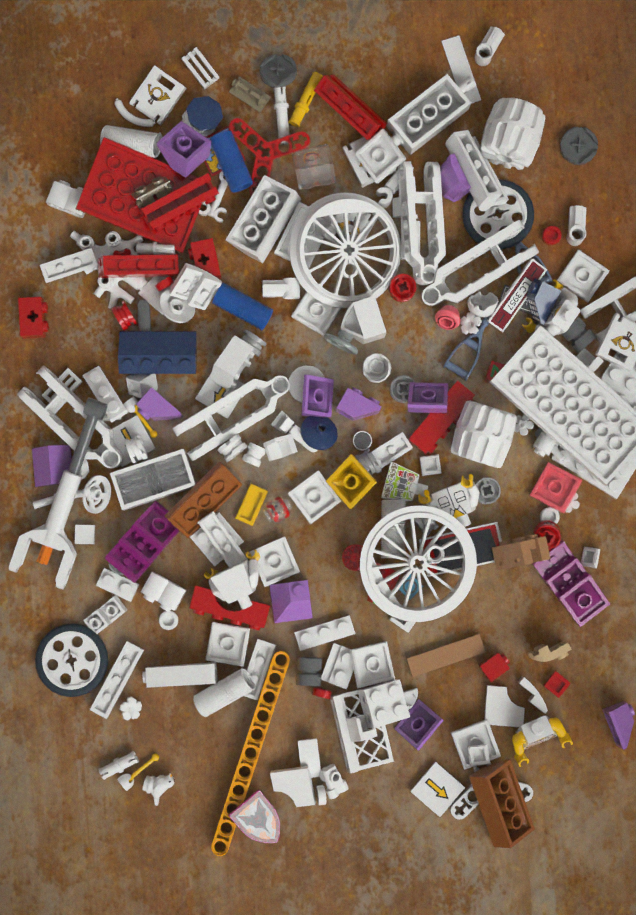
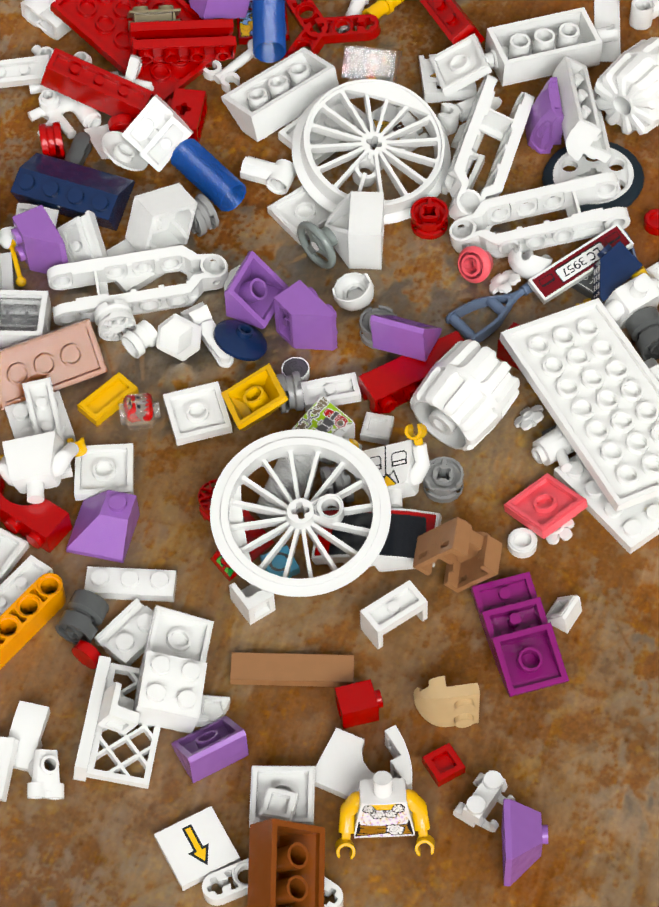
camera: 25 degrees right, 30 degrees down
white tile [316,785,326,805] -> none
red wheel [534,520,561,550] -> none
none -> white plate [57,210,108,263]
none -> white tile [124,54,142,82]
none -> white panel [360,580,428,649]
none -> white piece [453,770,516,832]

